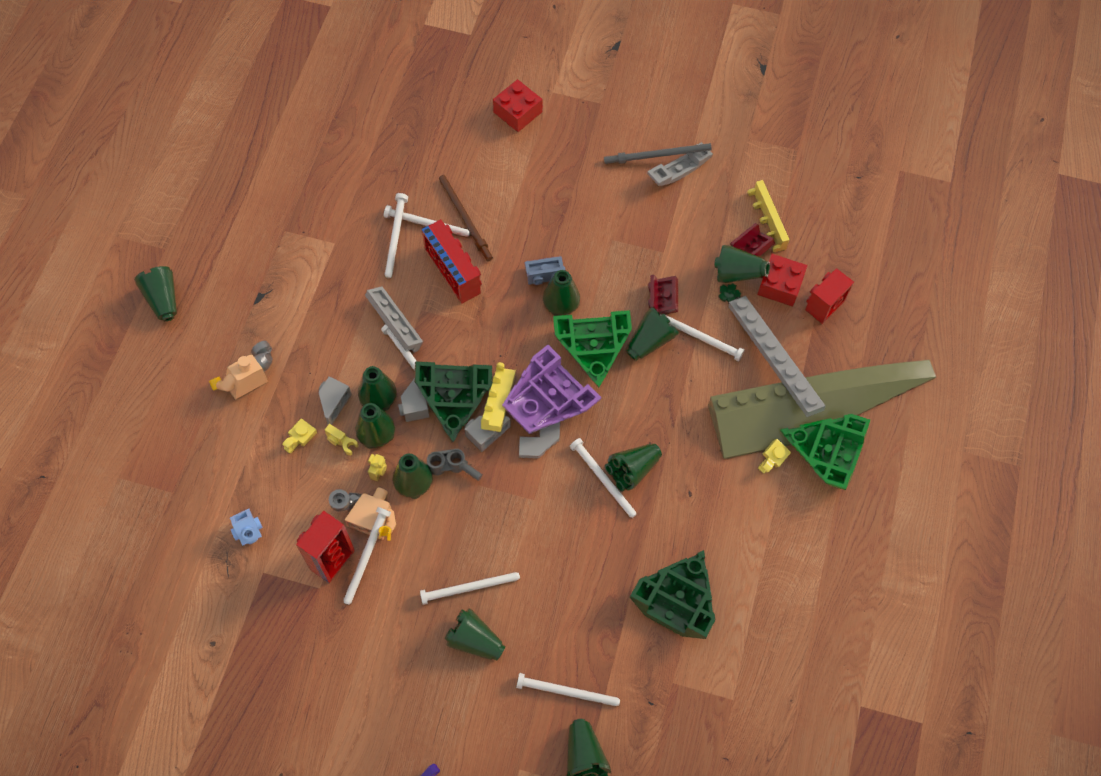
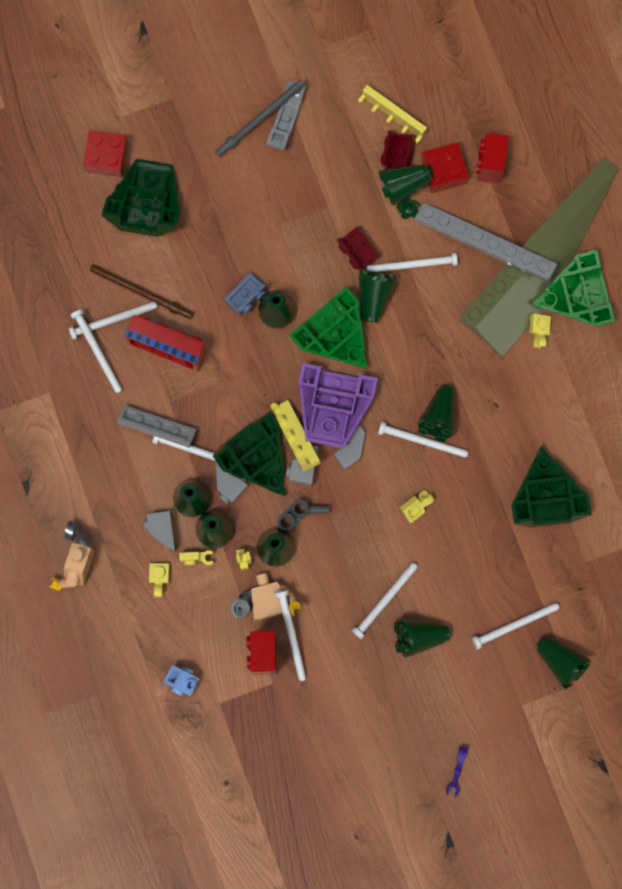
camera: 35 degrees left, 15 degrees up
none -> dark green wedge [102,159,180,237]
none -> light yellow plate [399,490,434,523]

